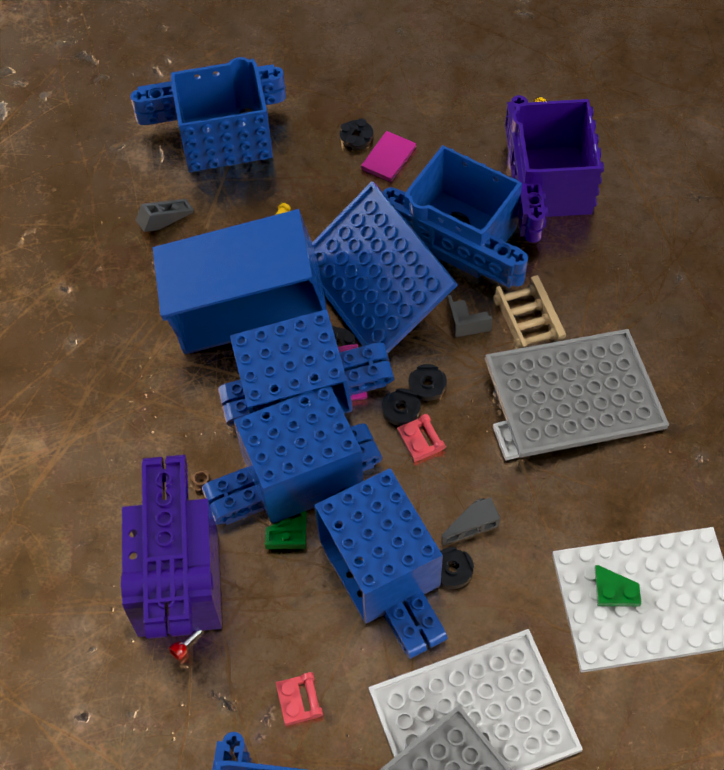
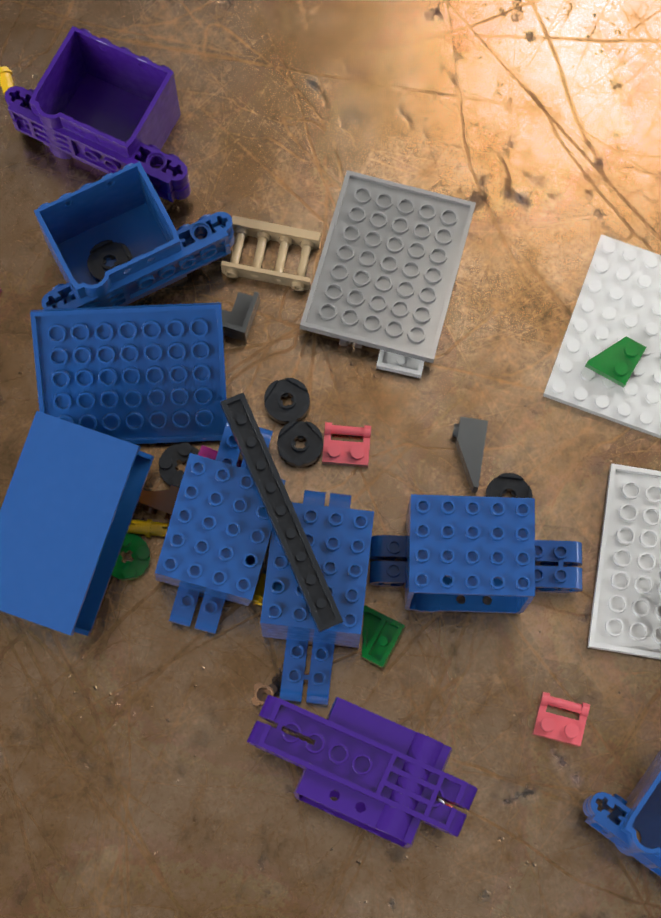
camera: 65 degrees left, 15 degrees up
none -> black plate [220,393,343,633]

